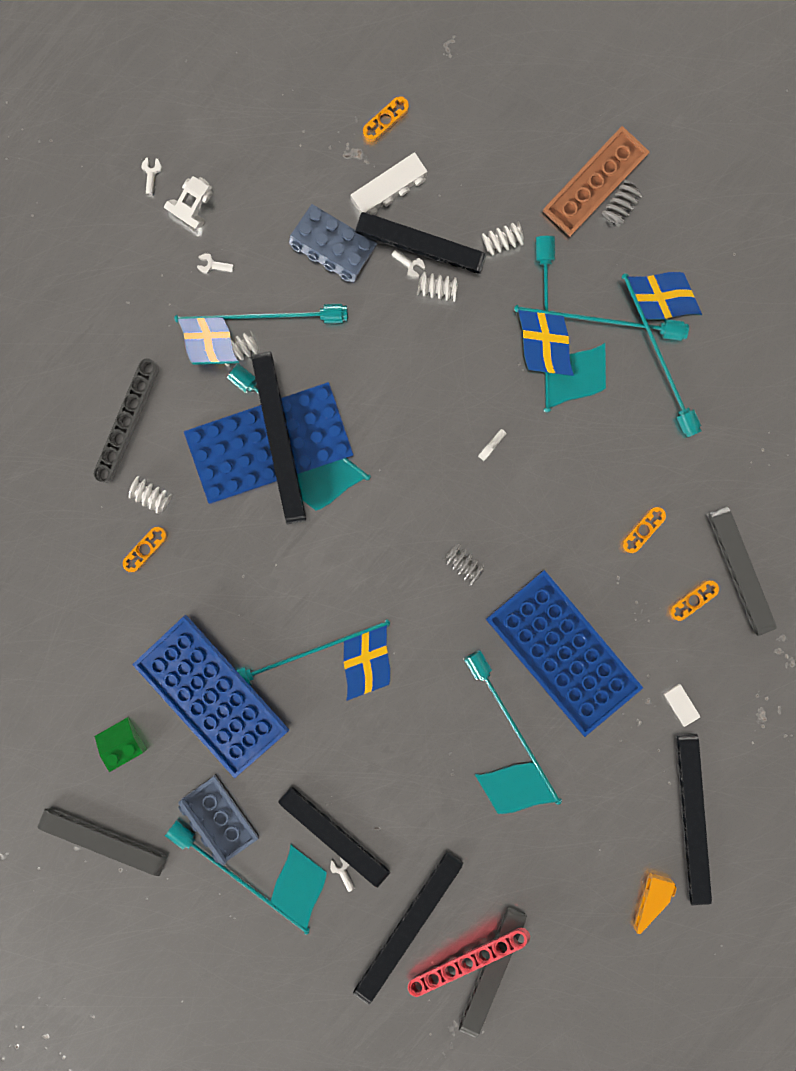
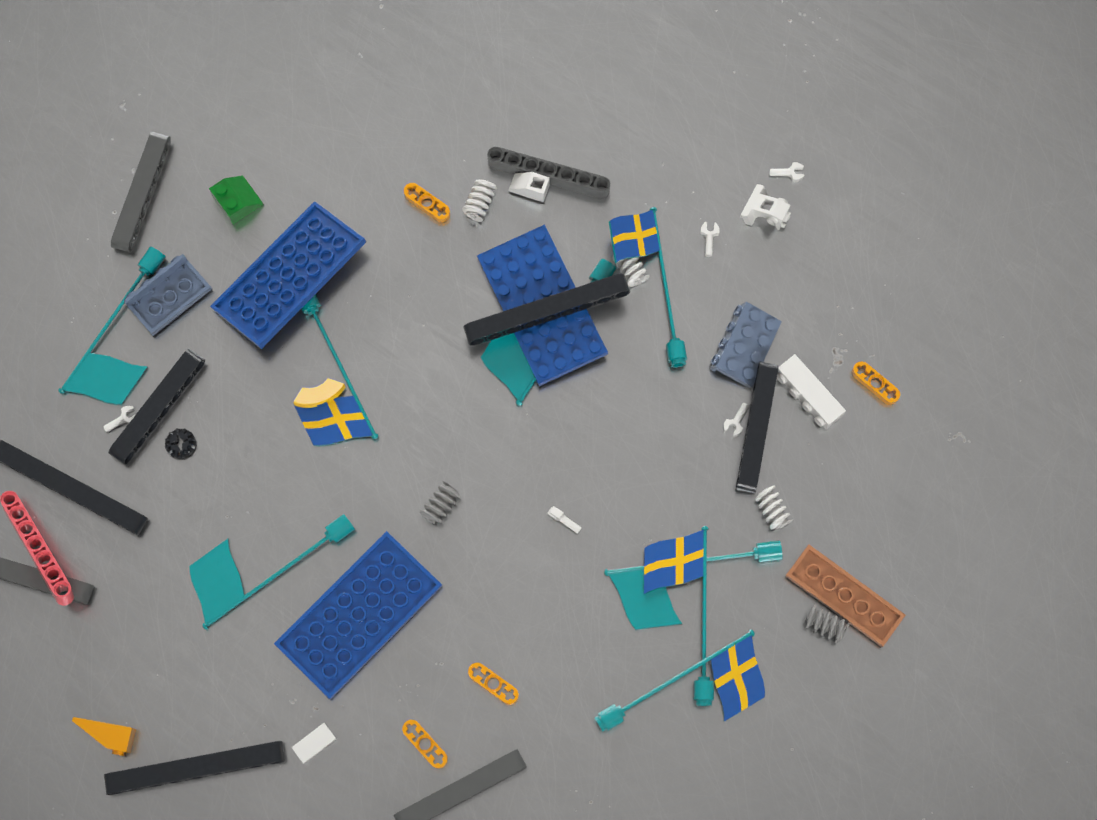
camera: 80 degrees right, 15 degrees down
white piece [417,272,458,302] -> none
none -> black gear [165,428,196,459]
none -> yellow tile [293,378,346,408]
none -> white slope [509,172,550,202]

